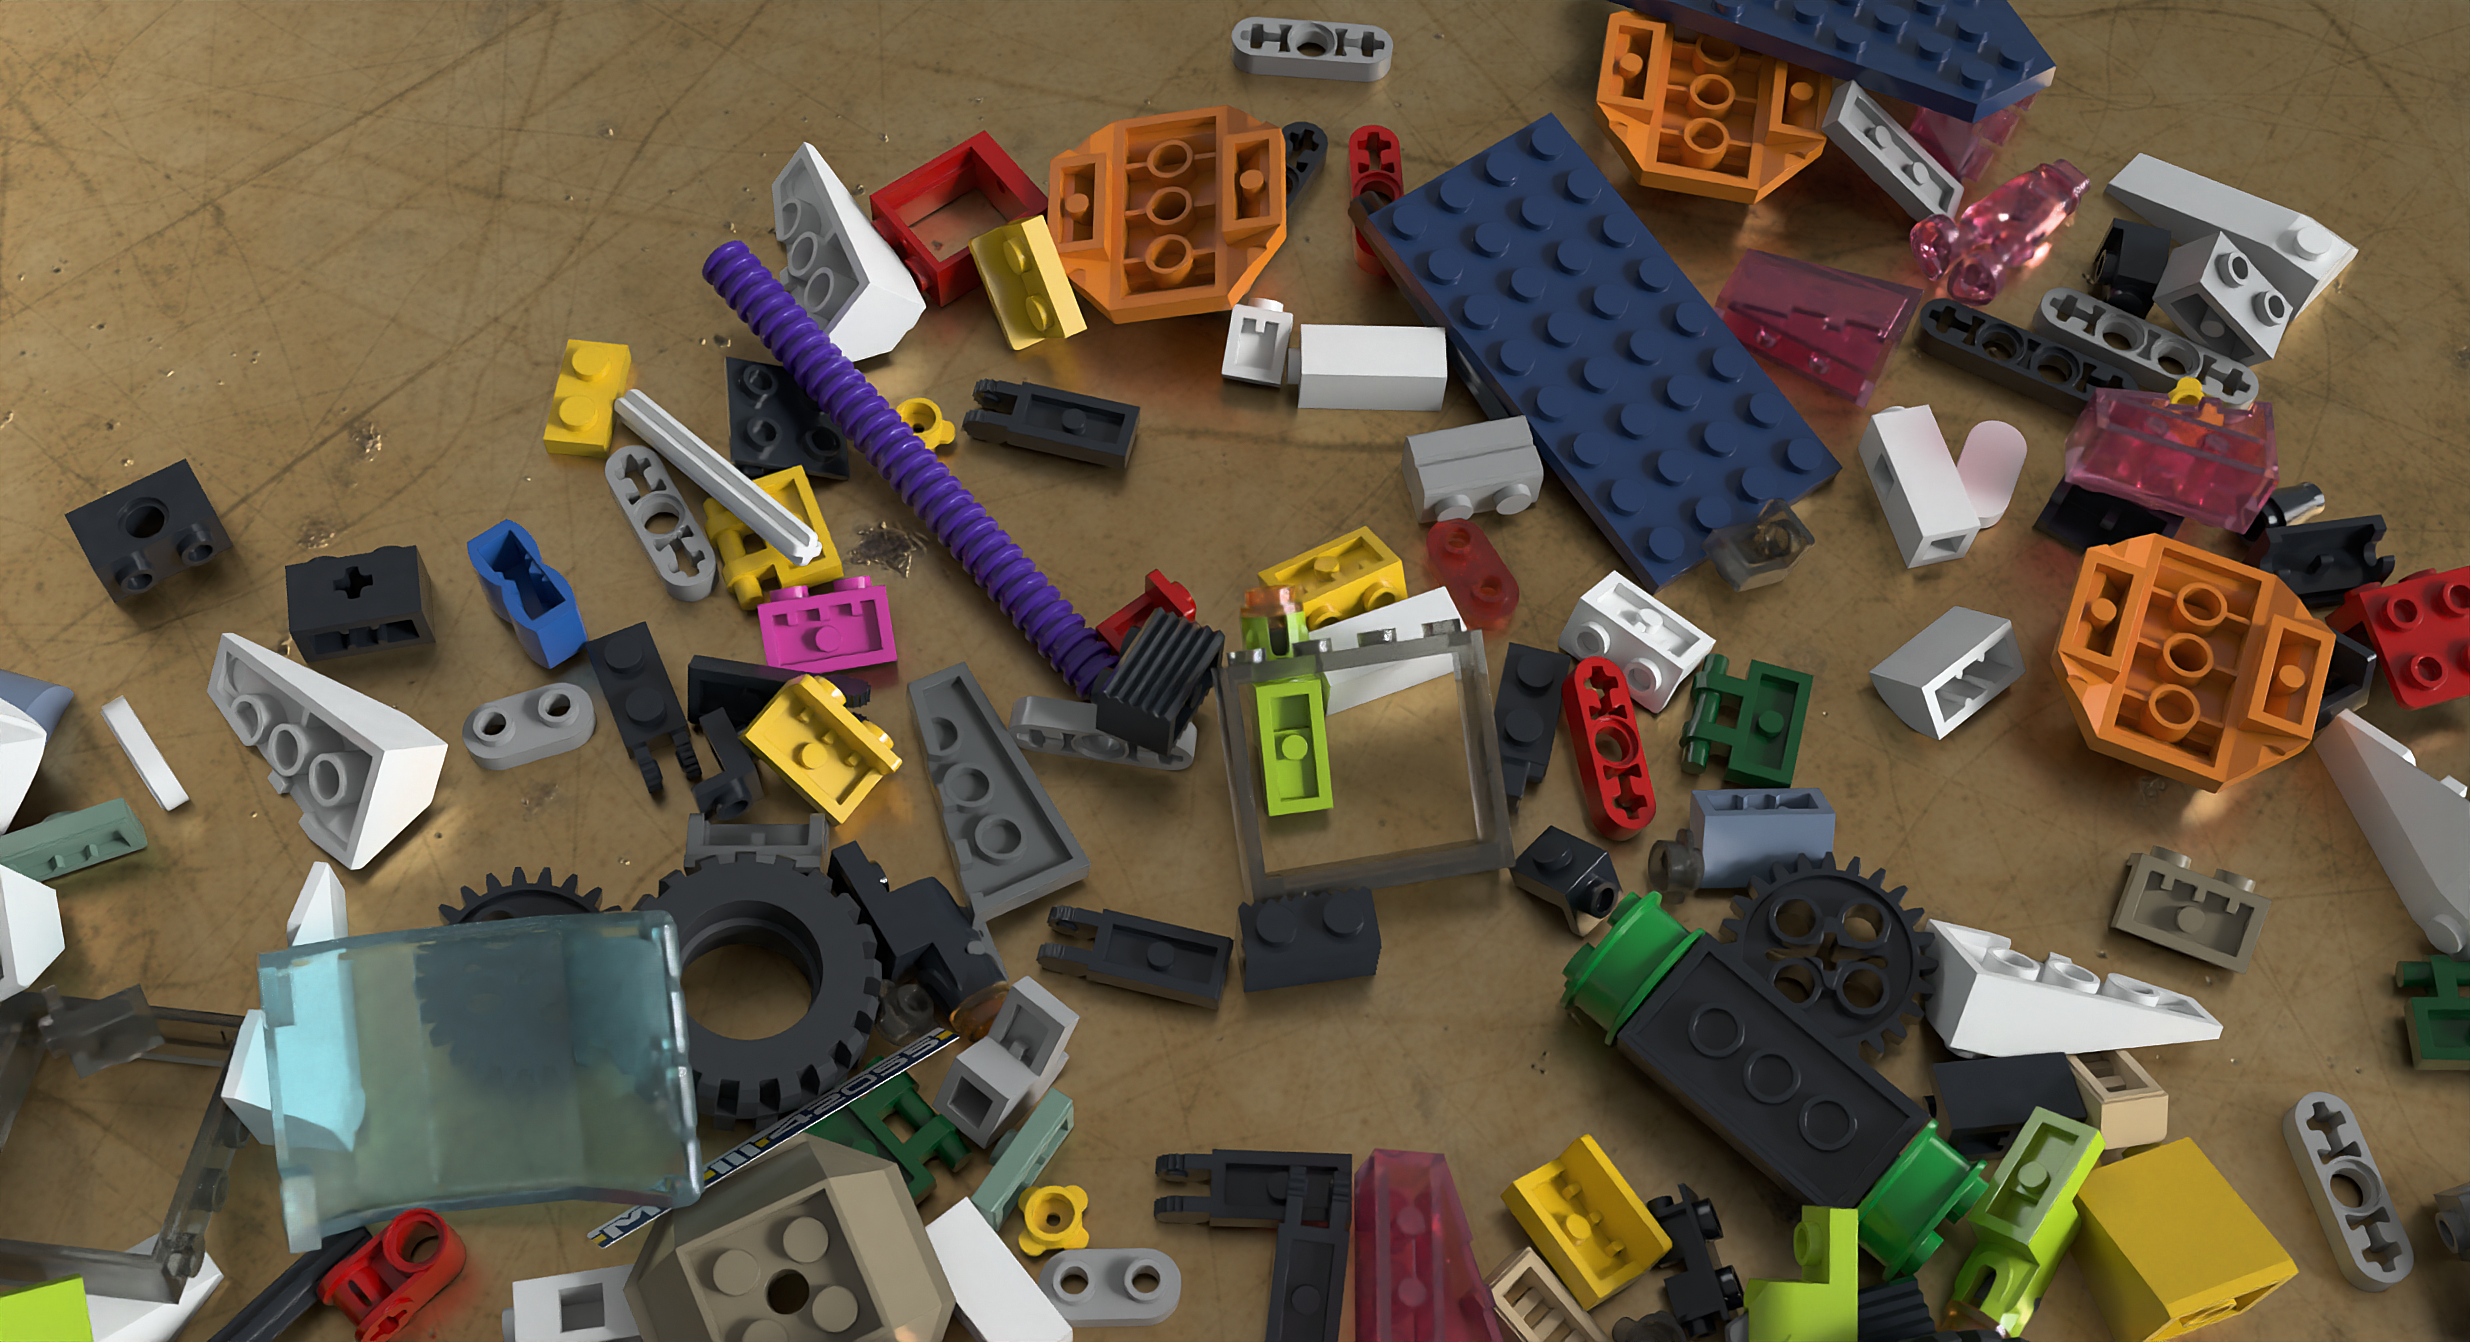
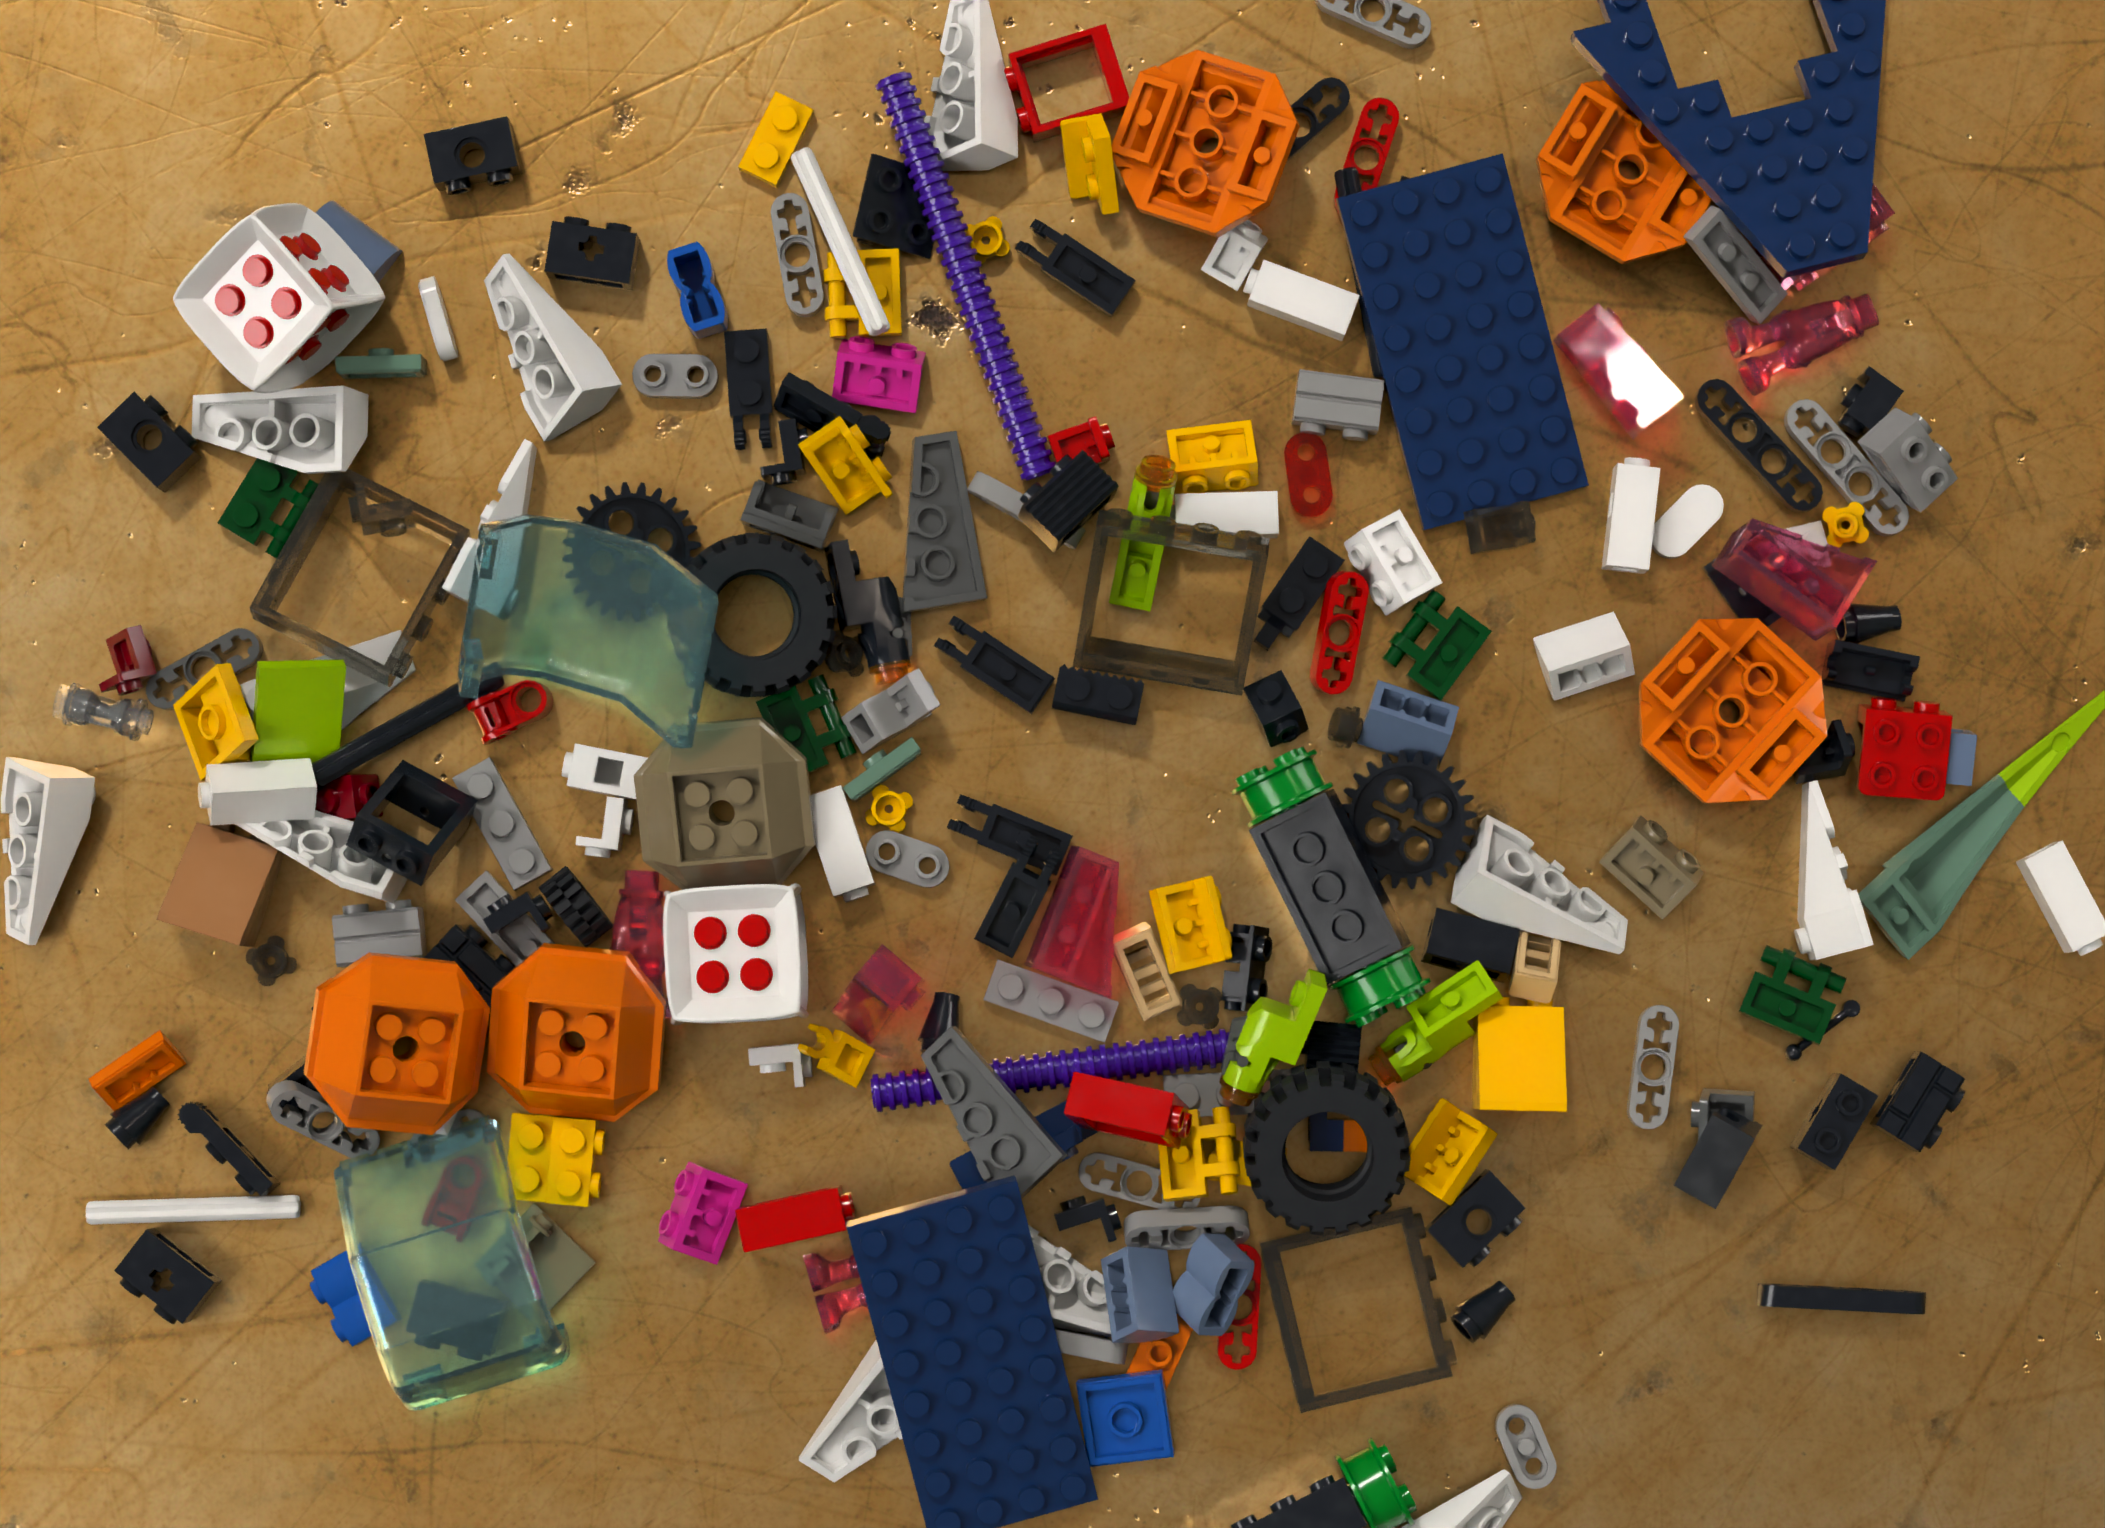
camera: 25 degrees right, 25 degrees up
sticker [587,1027,960,1248] -> none
white wedge [2104,153,2359,322] -> none

